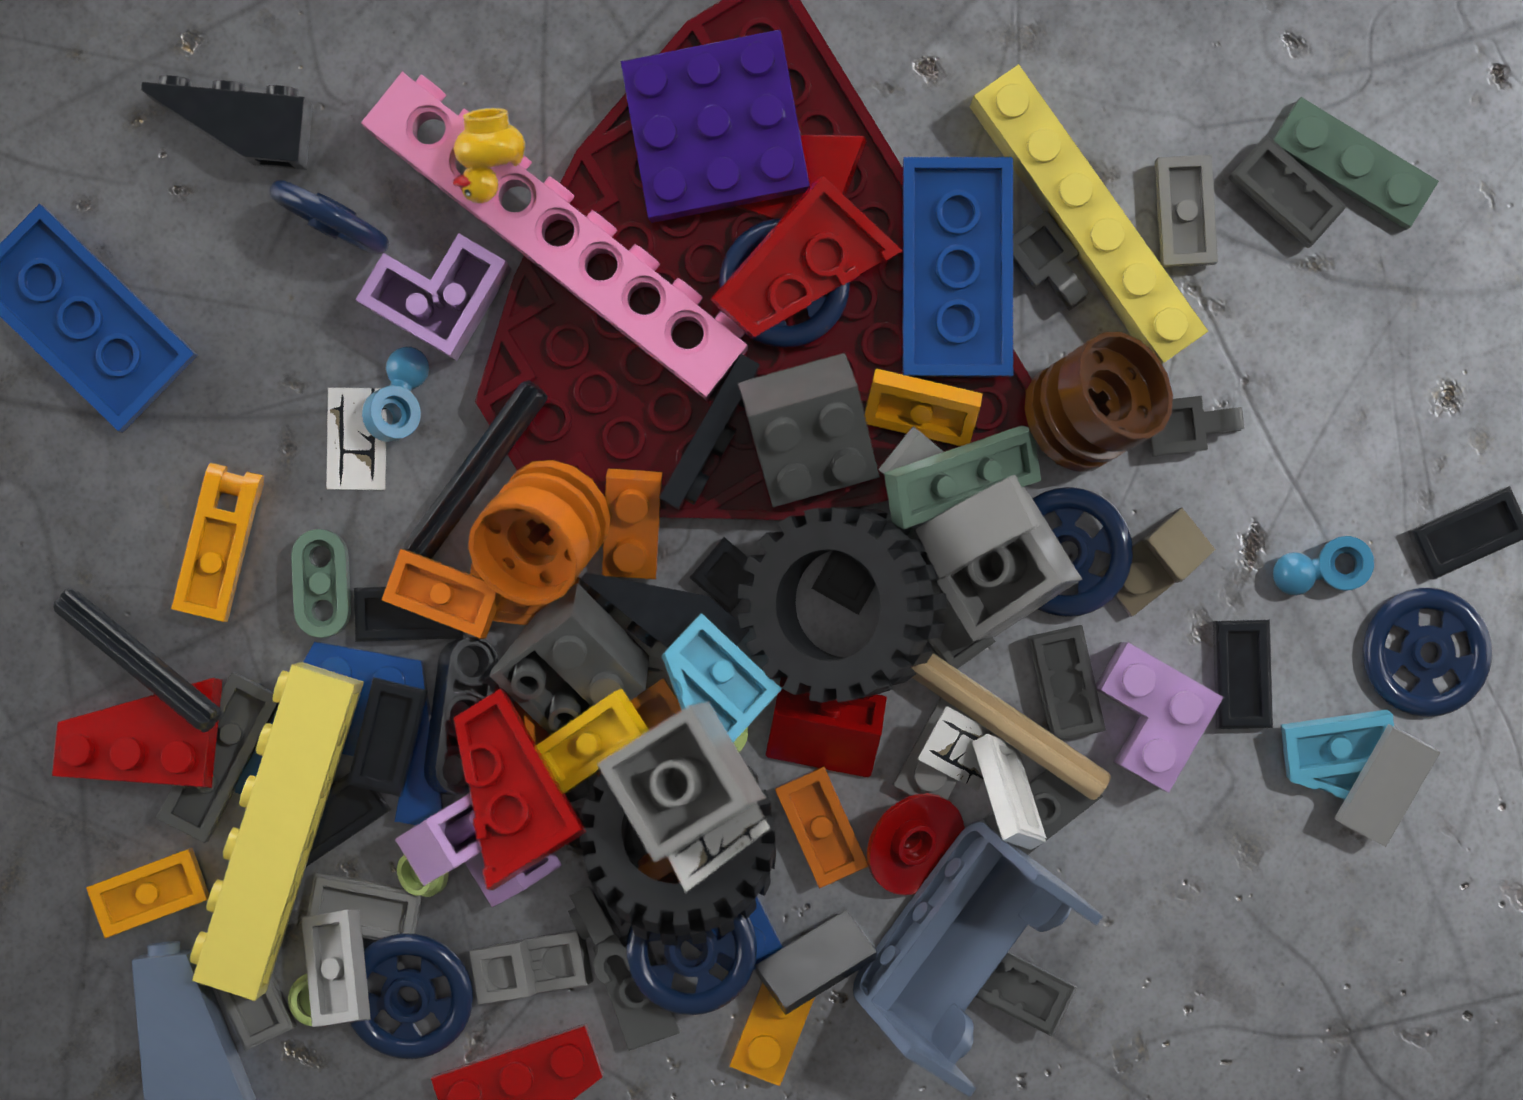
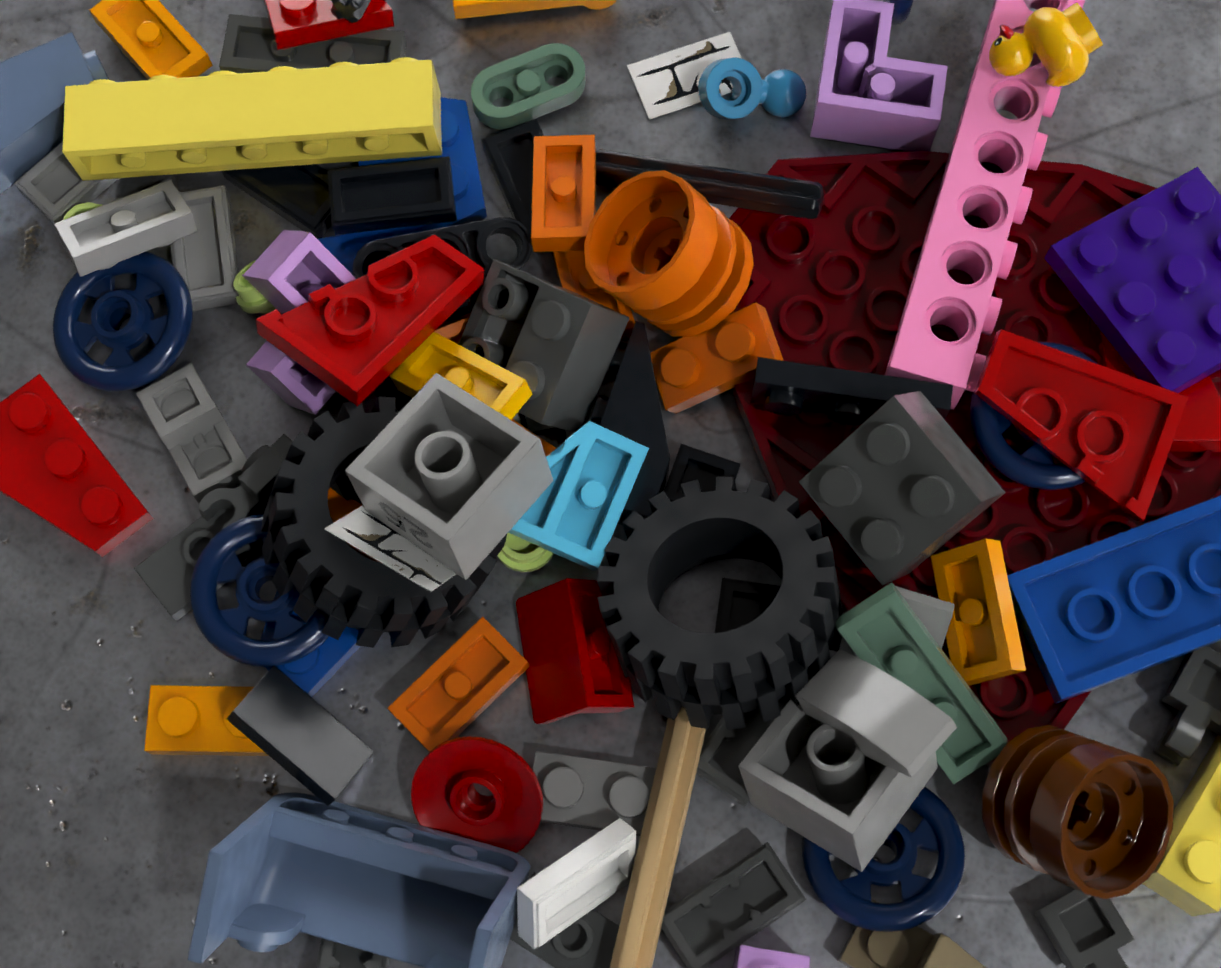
camera: 70 degrees right, 15 degrees down
white sticker [918,706,1003,791] -> none

